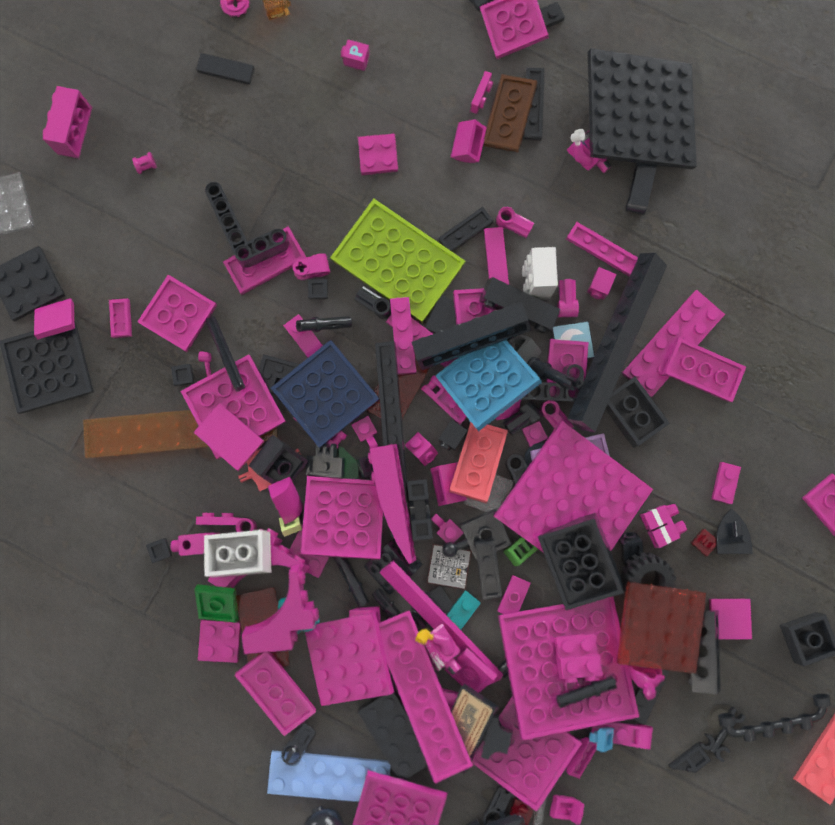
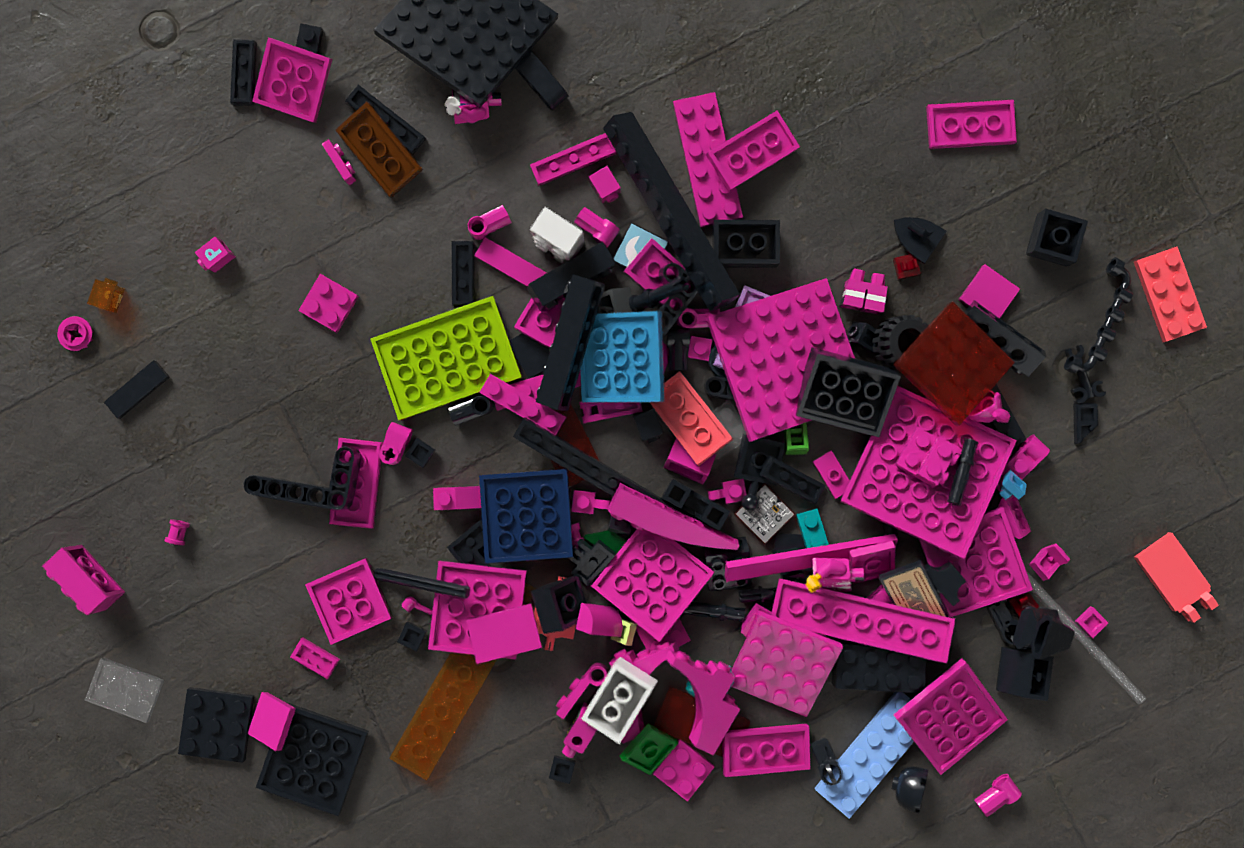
camera: 55 degrees left, 5 degrees up
black pin [296,316,352,332] -> none
dark pink bracket [405,432,438,466] -> none
dark pink brick [451,119,486,163] -> none
dark pink plate [711,462,741,504] -> none

